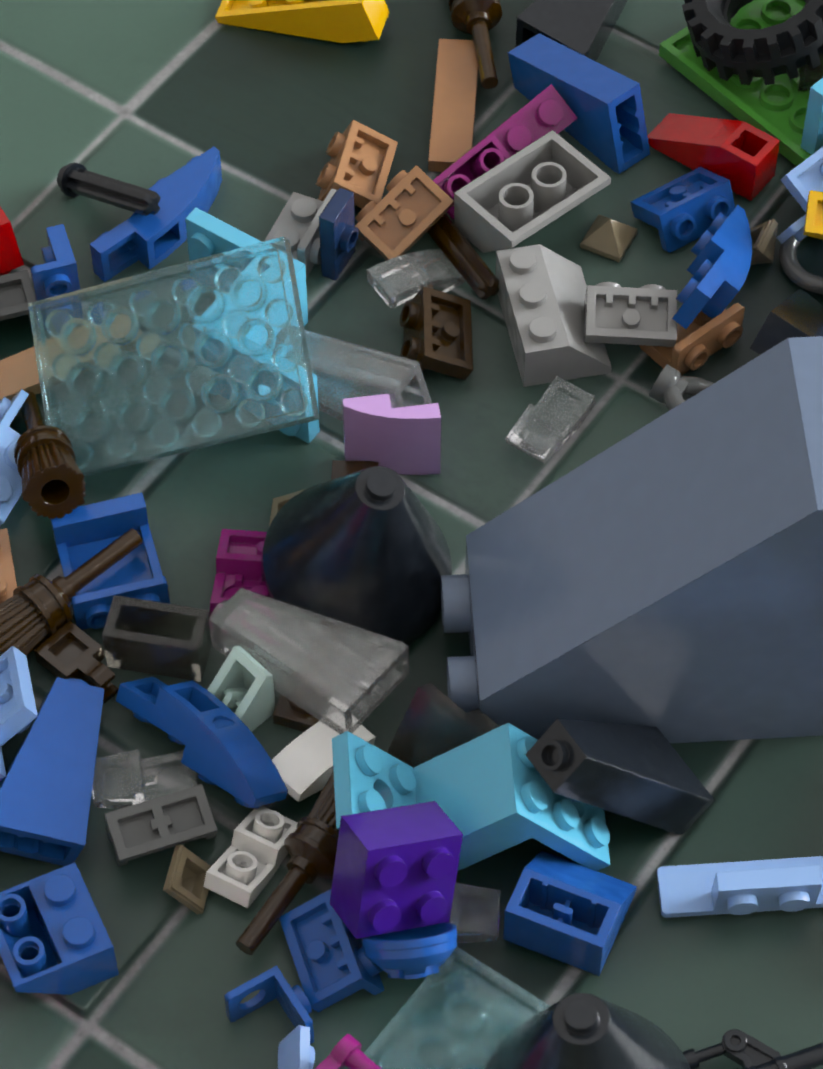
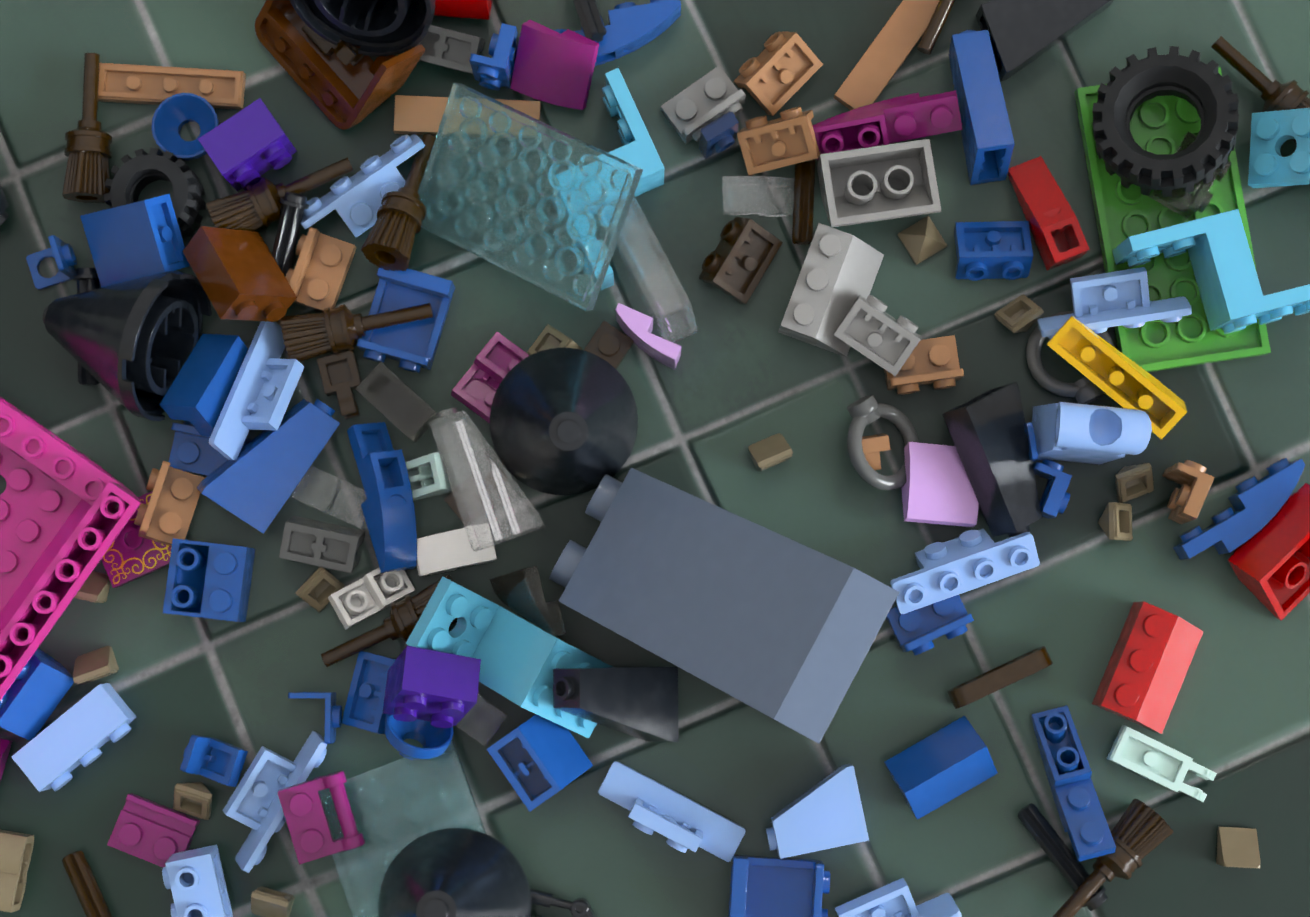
camera: 30 degrees right, 30 degrees up
clear slope [505,376,596,463] -> none
blue slope [672,205,752,329] -> none
none -> magenta slope [510,20,599,110]

